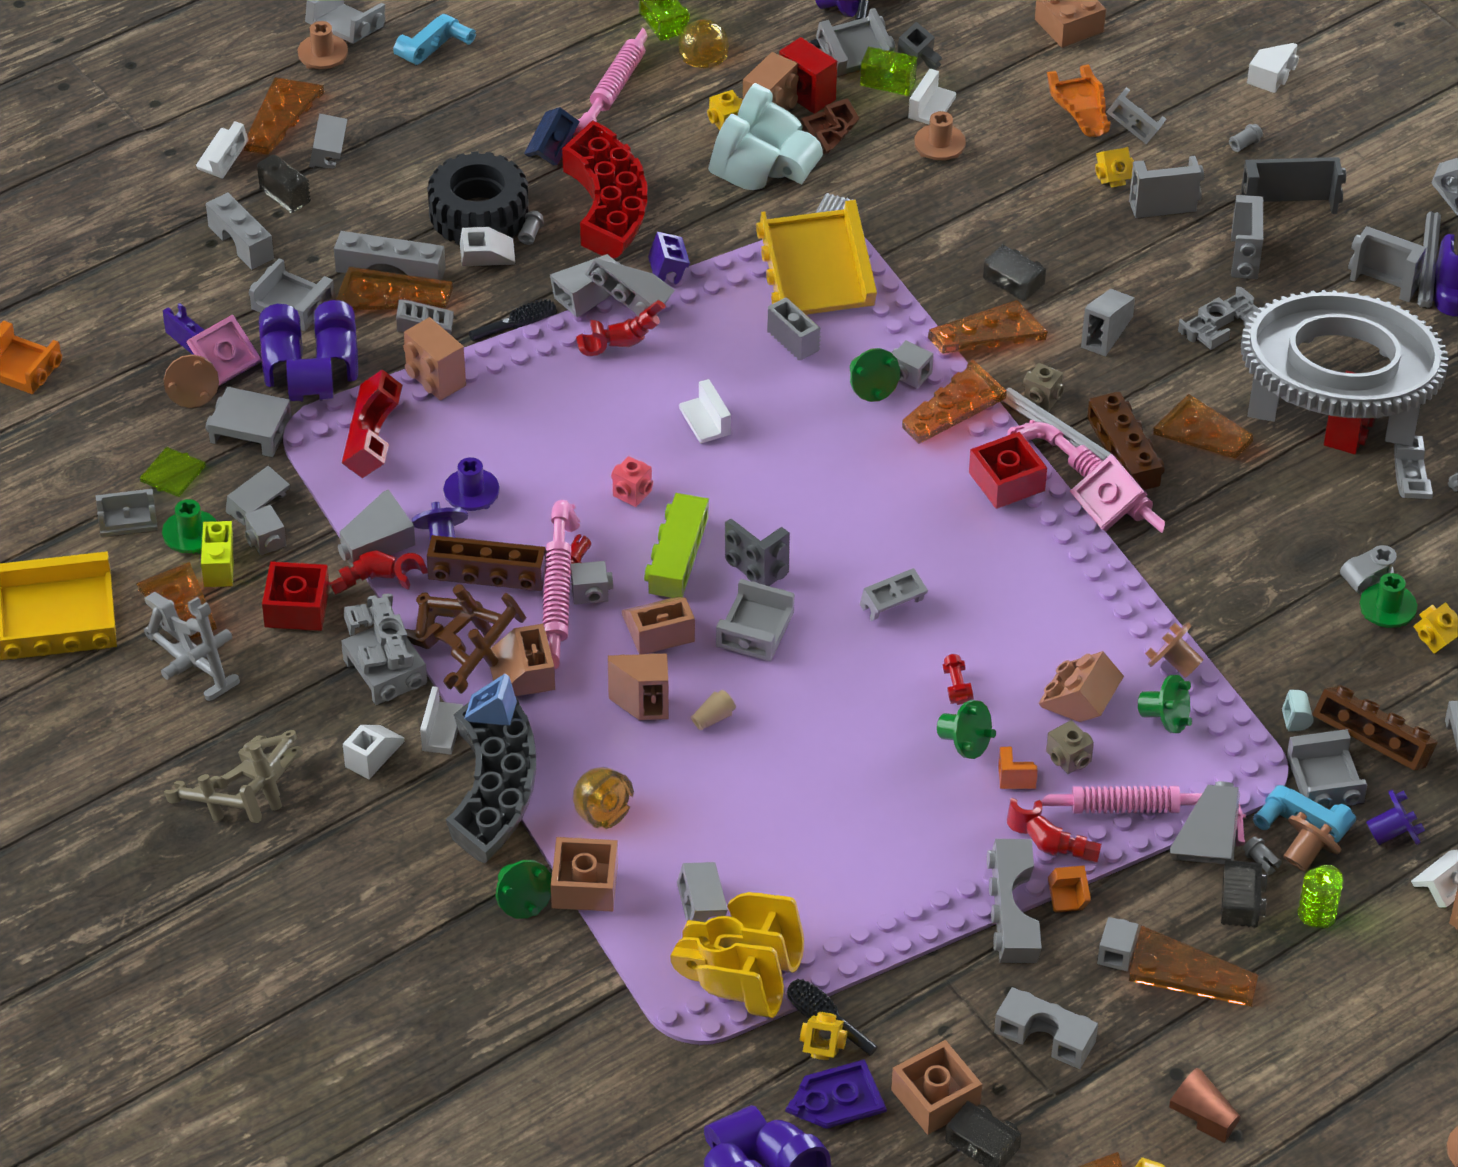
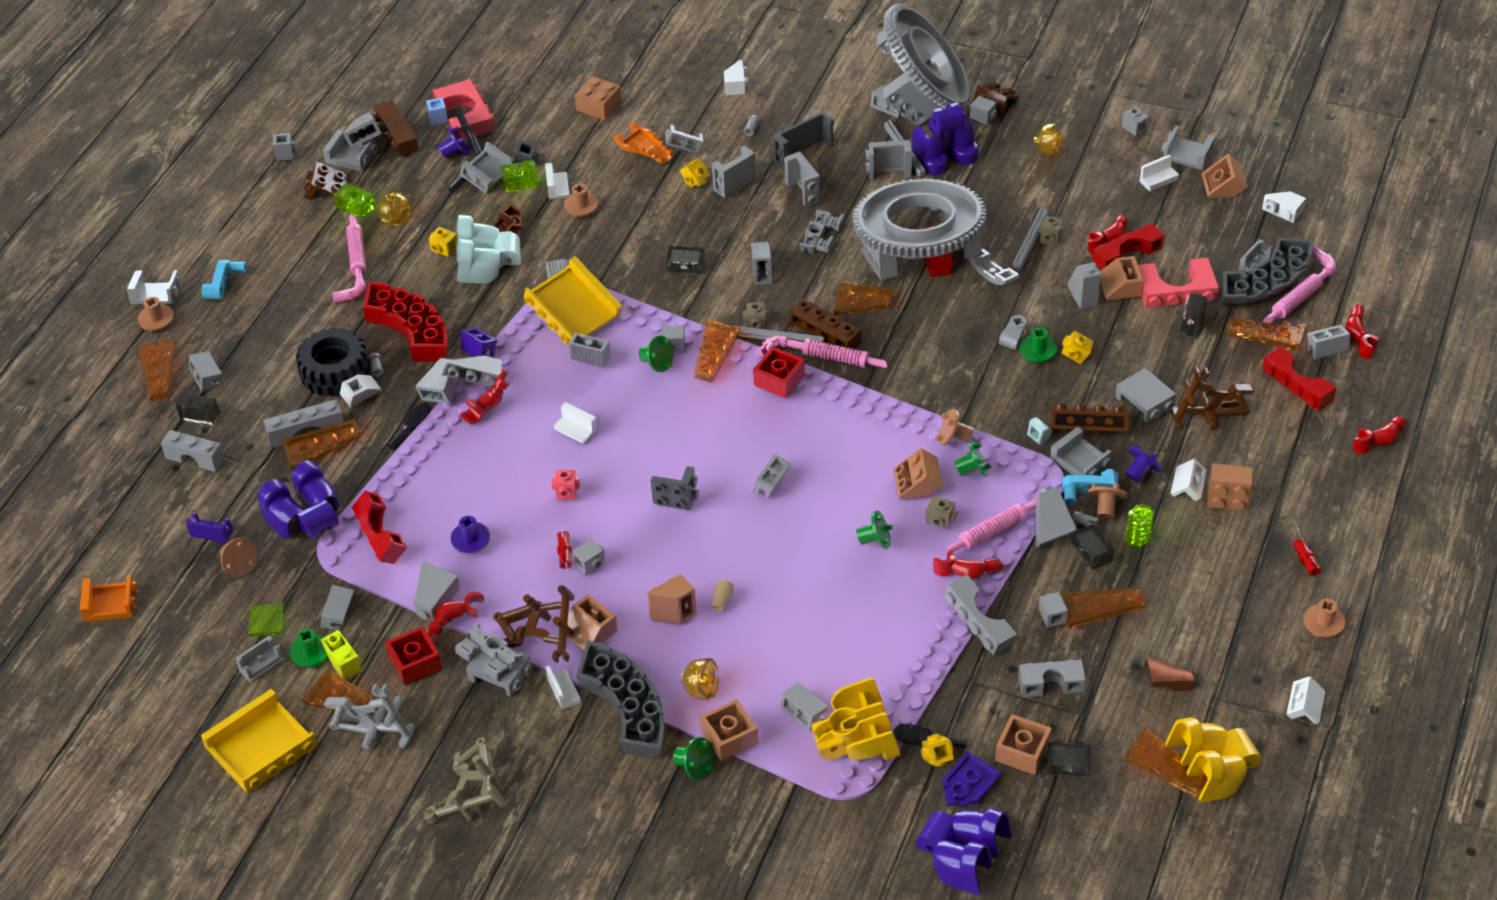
camera: 30 degrees left, 0 degrees up
bright pink tile [186,315,262,387] -> none
white panel [196,121,249,179] -> none
light grey panel [206,387,292,457] -> none
light grey brick [244,505,286,556] -> none
light grey panel [249,259,335,331] -> none
white slope [343,725,404,779] -> none
light grey slope [396,300,454,334] -> none
nougat brick [403,317,466,401] -> none
dark purple piece [412,502,468,540] -> none
reddish brown brick [427,535,546,591] -> none
medium blue slope [464,674,517,726] -> none
dark blue panel [524,107,580,166] -> none
bright pink piece [542,500,580,669] -> none
nougat slope [622,597,695,654] -> none
lime brick [644,493,709,598] -> none
light grey panel [716,579,795,661] -> none
nougat brick [743,52,799,111] -> none
red brick [779,37,837,114] -> none
clear orange wing [928,300,1048,354] -> none
red bar [942,654,974,705] -> none
orange panel [998,747,1038,789] -> none
orange panel [1048,865,1091,912] -> none
bright pink tile [1070,454,1147,532] -> none

